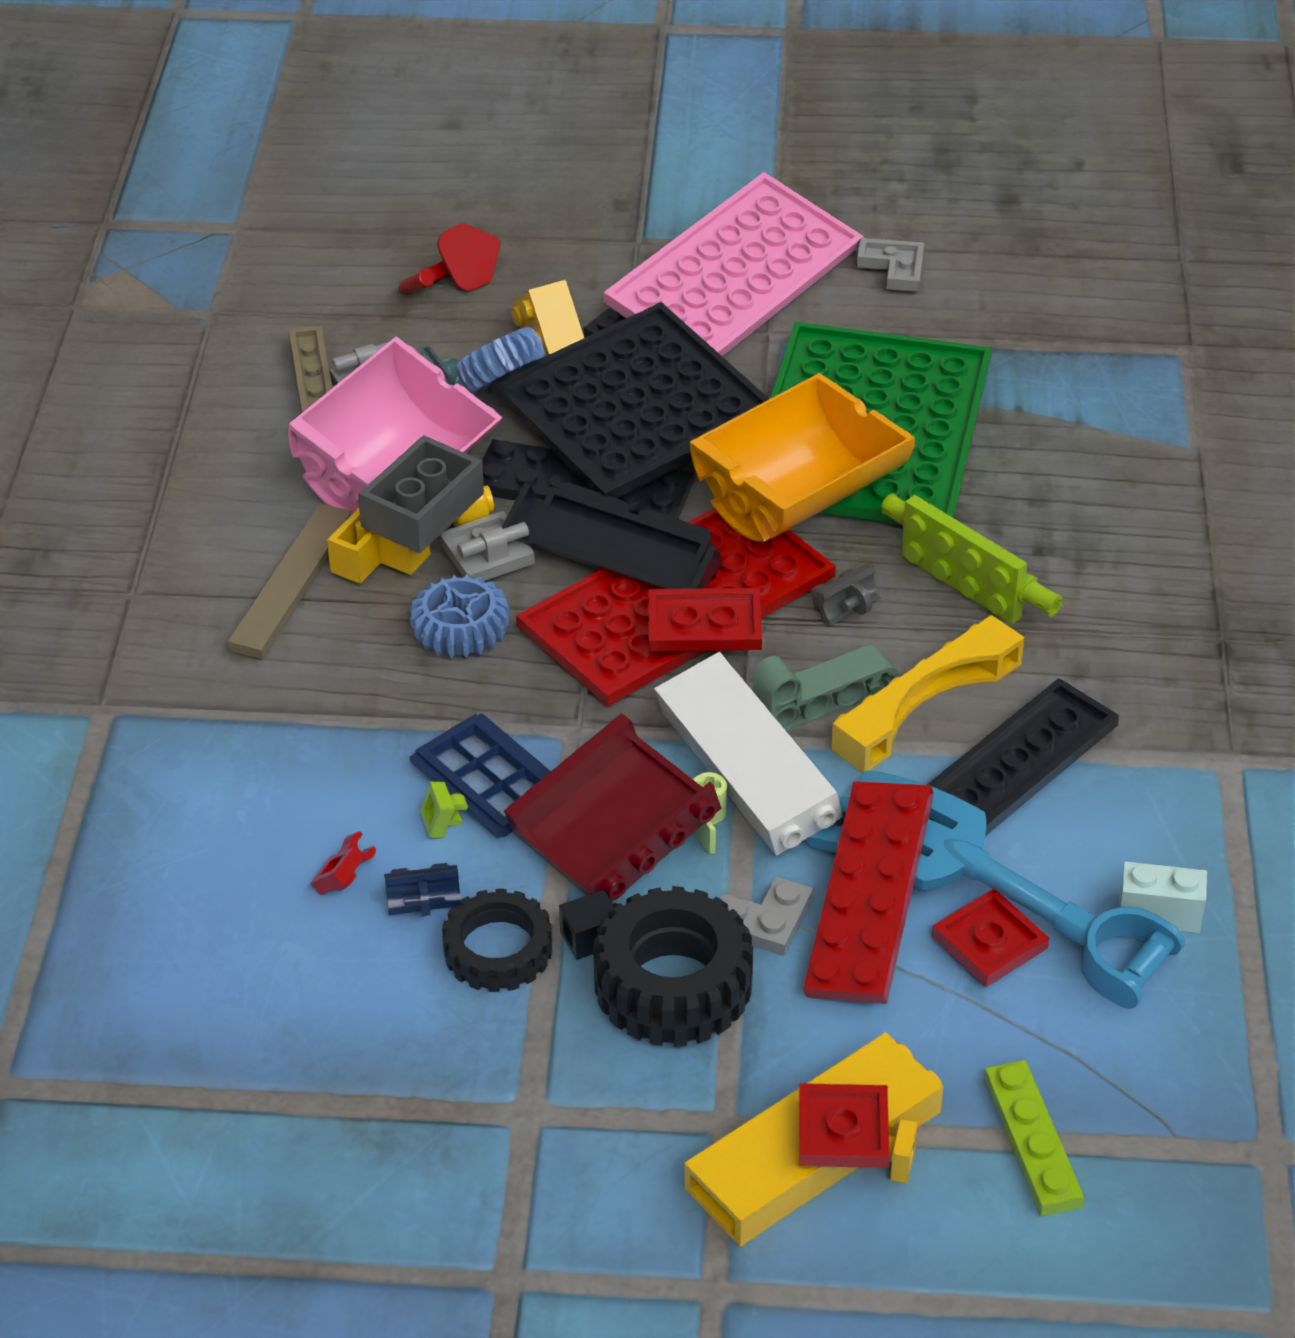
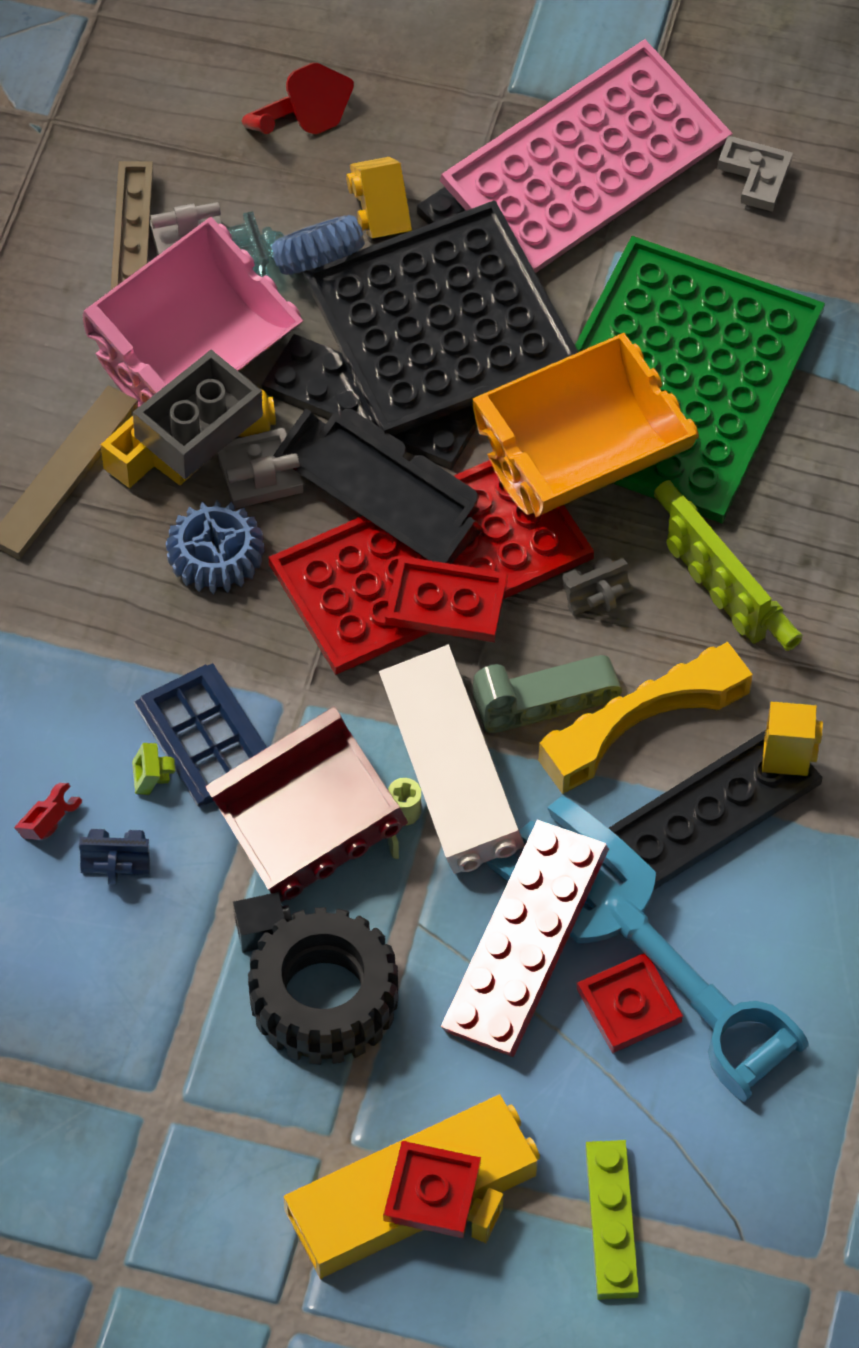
camera: 10 degrees right, 15 degrees up
black tyre [442,889,552,992] -> none
light grey plate [720,877,814,956] -> none
light aqua brick [1119,861,1207,933] -> none
none -> yellow brick [762,701,823,776]

